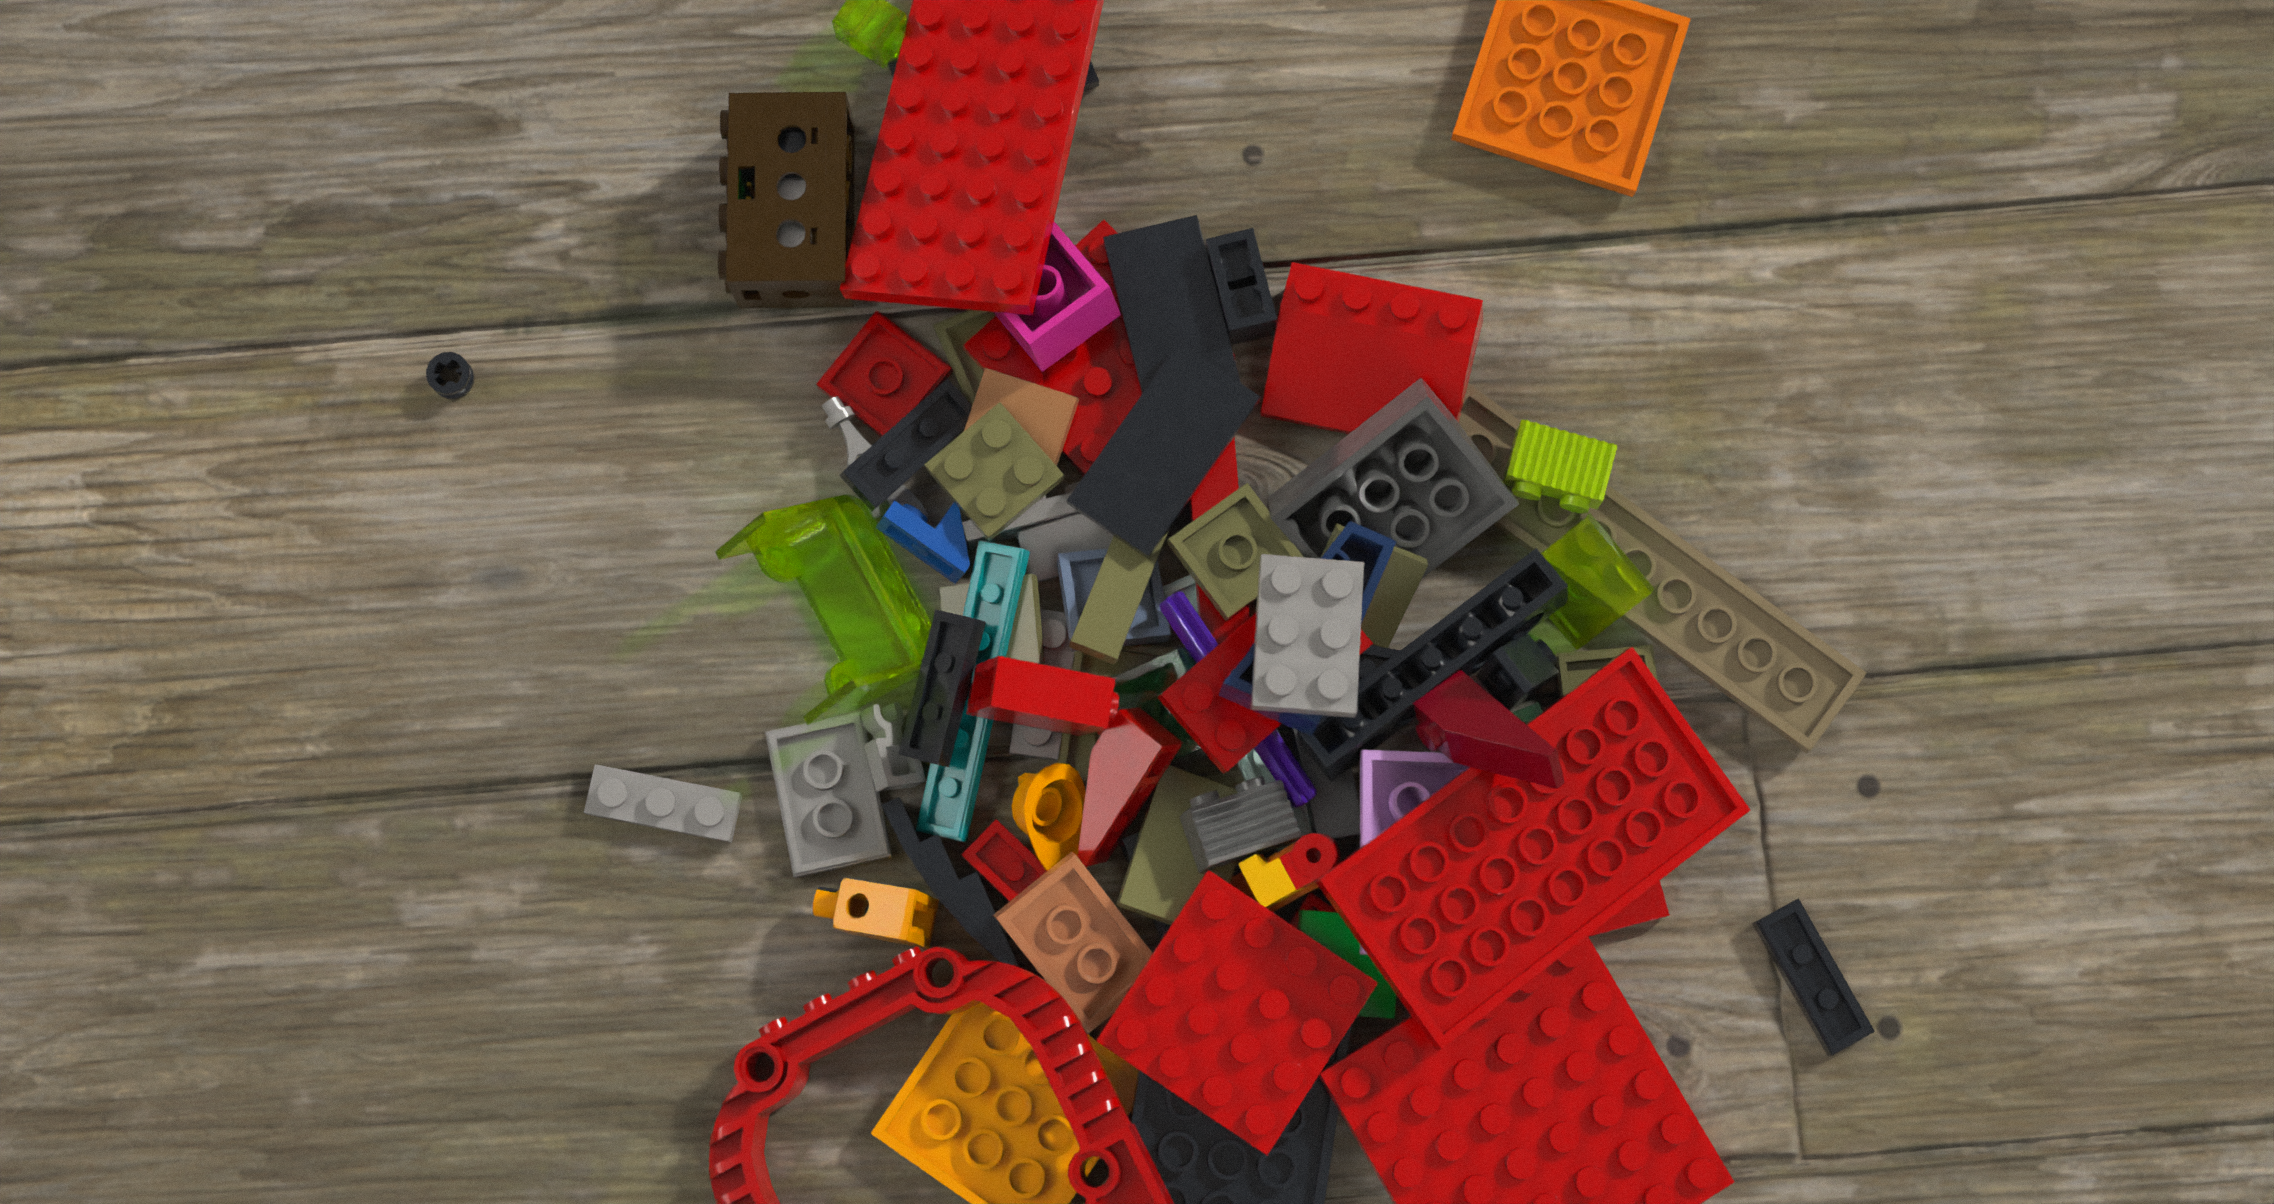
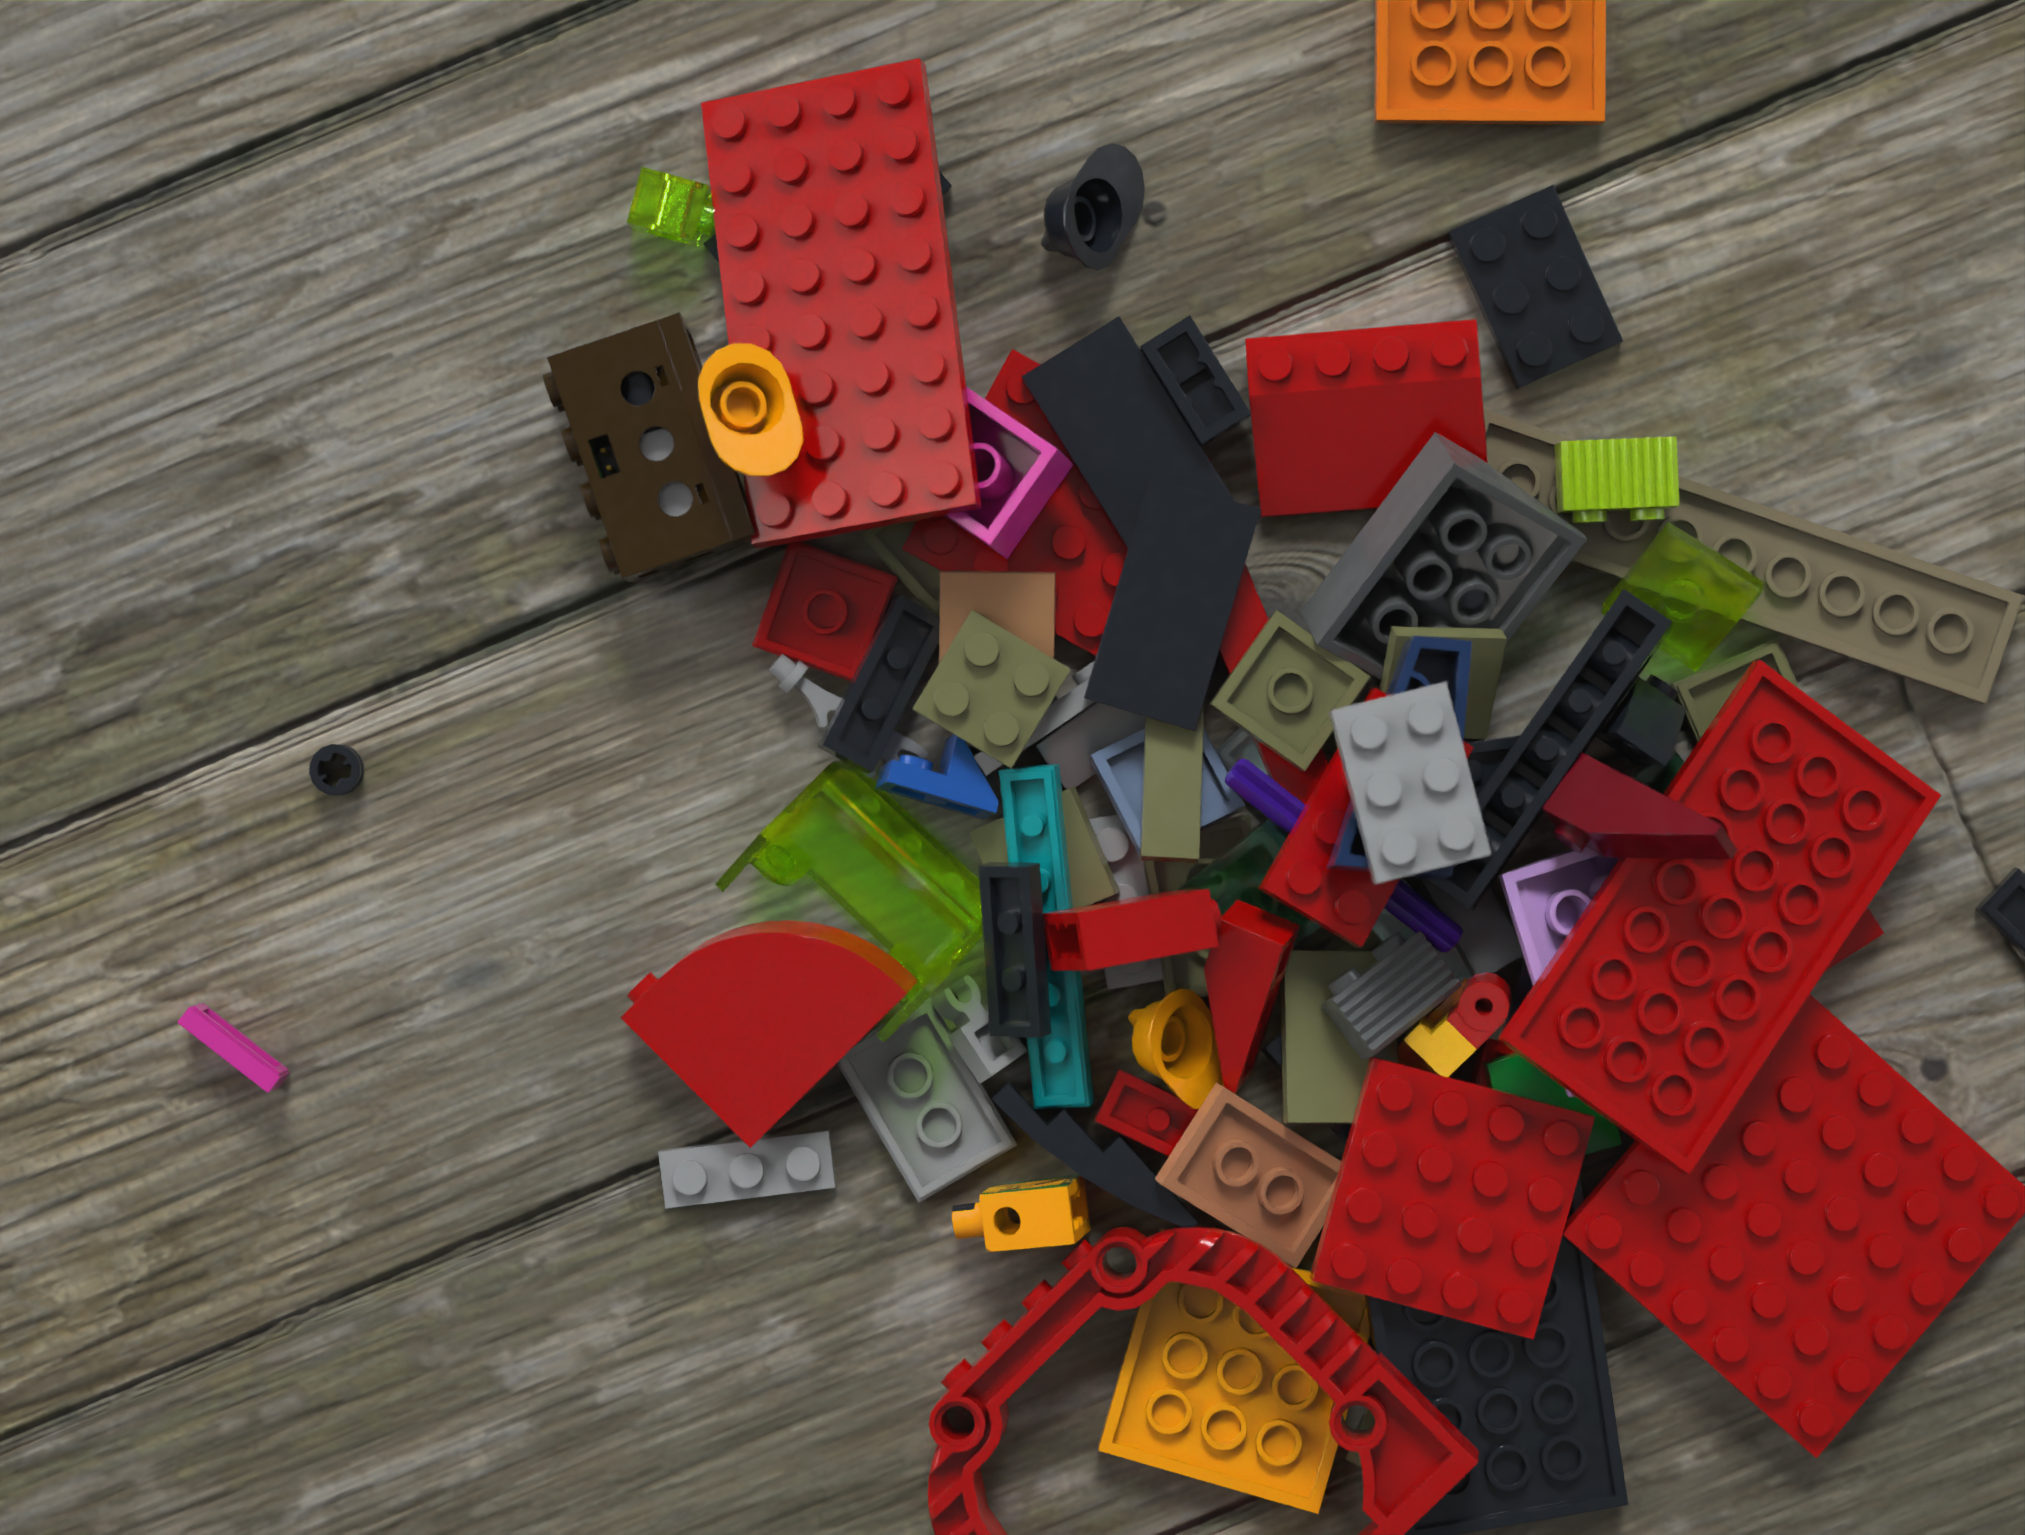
camera: 15 degrees left, 10 degrees up
none -> dark pink tile [177,1003,290,1093]
none -> red brick [620,920,918,1148]
none -> light orange piece [698,343,803,476]
none -> black piece [1041,143,1145,270]
none -> black plate [1447,185,1623,389]

